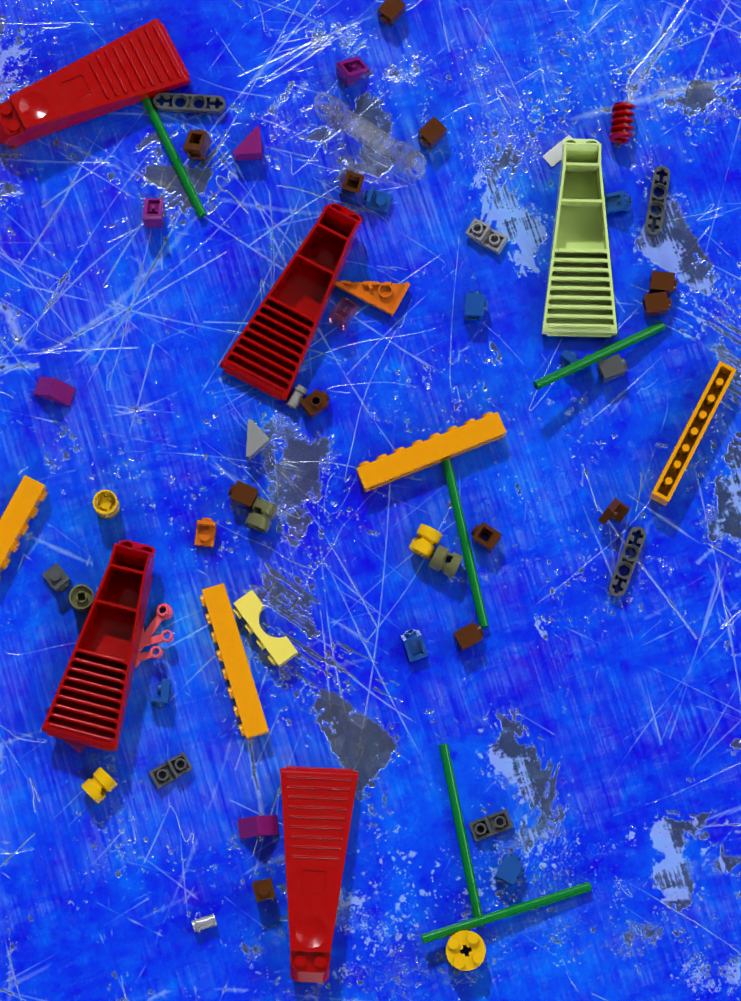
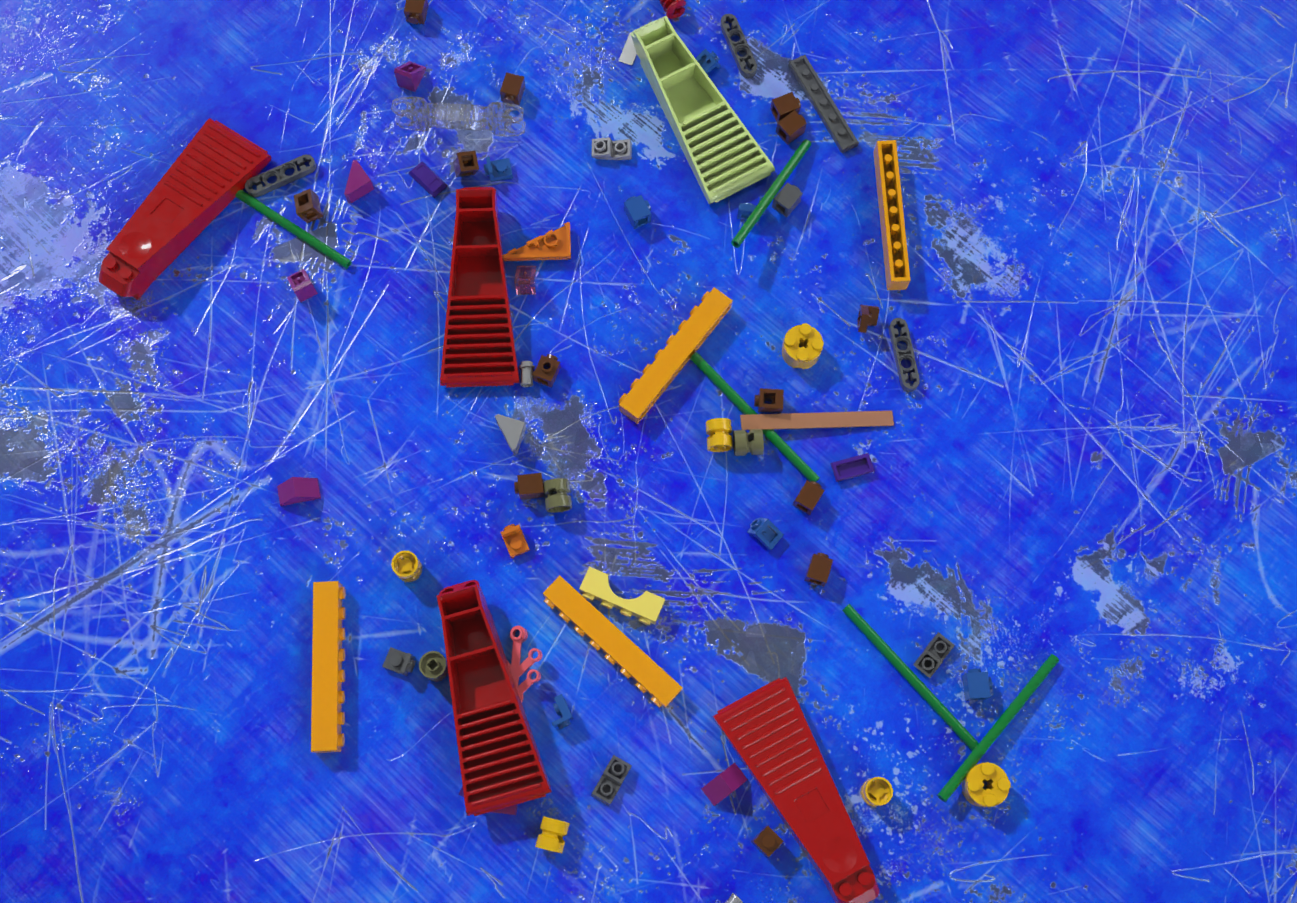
camera: 30 degrees left, 5 degrees down
none -> dark purple tile [408,161,448,198]
none -> nougat piece [740,411,894,430]
none -> yellow brick [782,323,824,369]
none -> dark grey tile [788,55,859,153]
none -> reddish brown brick [804,553,833,587]
none -> dark purple tile [830,453,875,482]
none -> yellow wheel [860,777,893,807]

